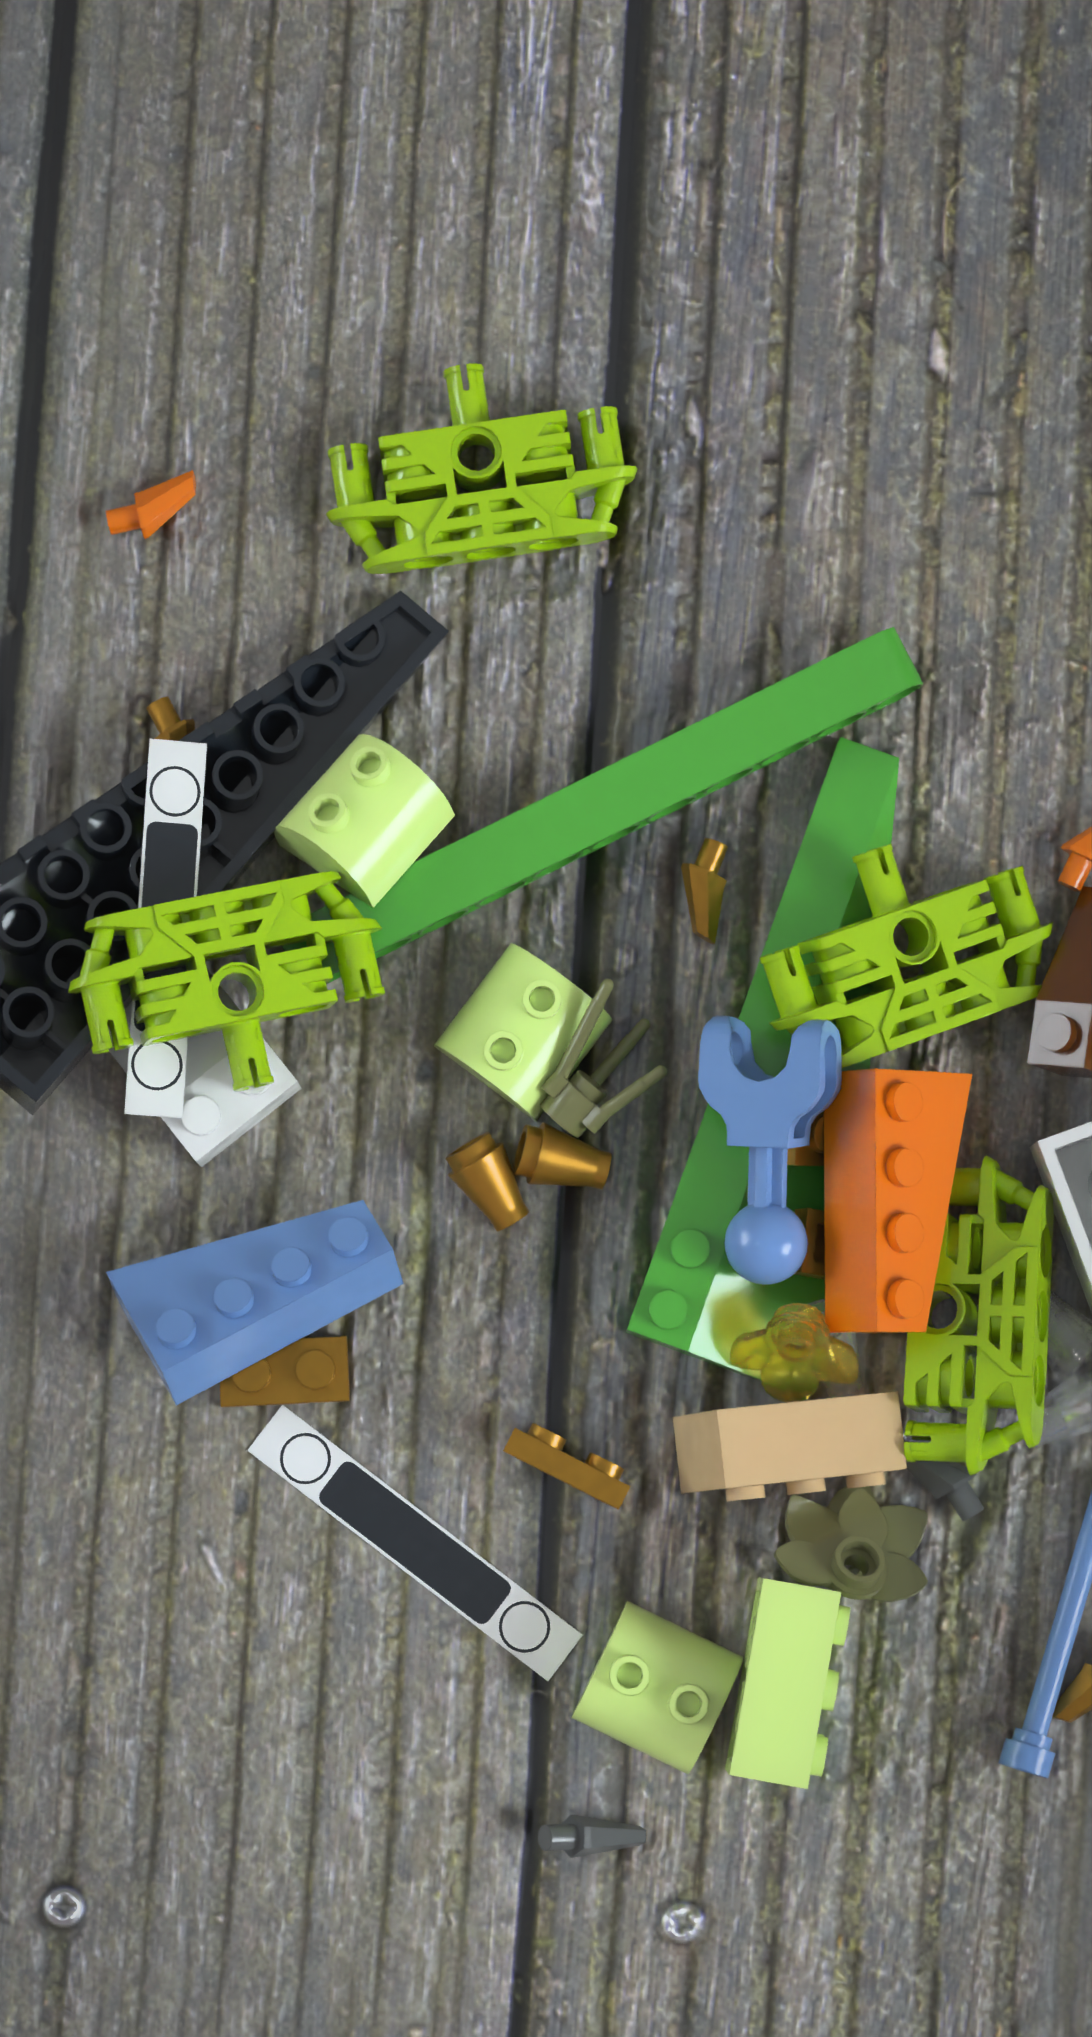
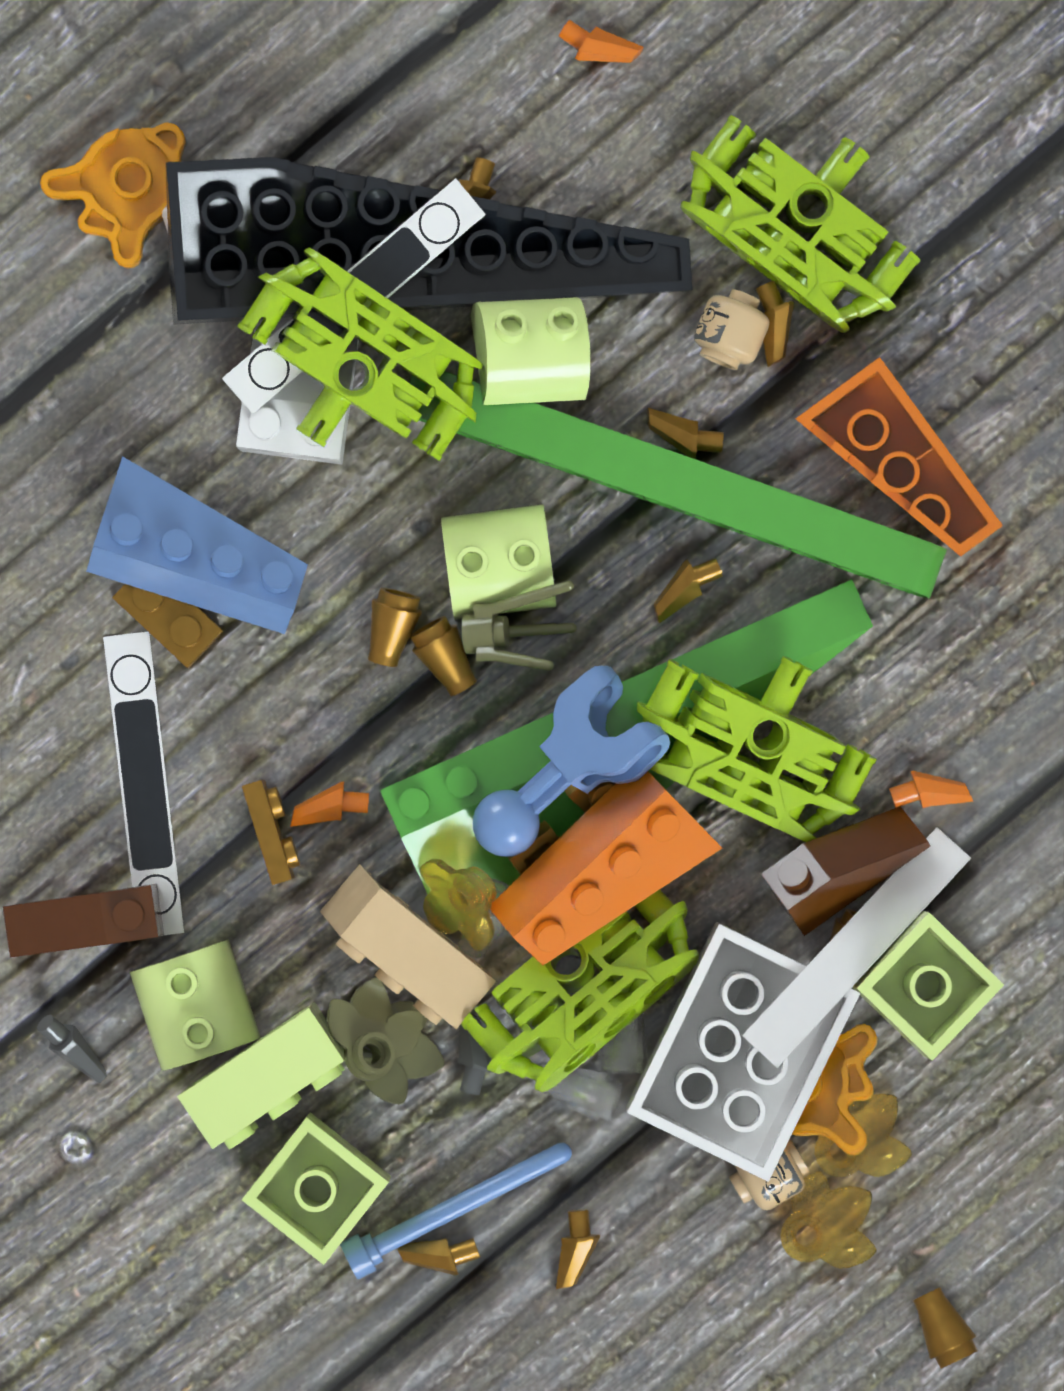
camera: 45 degrees right, 5 degrees up
none -> reddish brown slope [3,883,164,958]
none -> yellowish green brick [242,1112,391,1265]
none -> orange bar [290,782,369,827]
none -> pearl gold bar [647,408,724,459]
none -> tan head [694,289,770,370]
none -> pearl gold bar [755,281,794,367]
none -> orange wedge [795,357,1003,557]

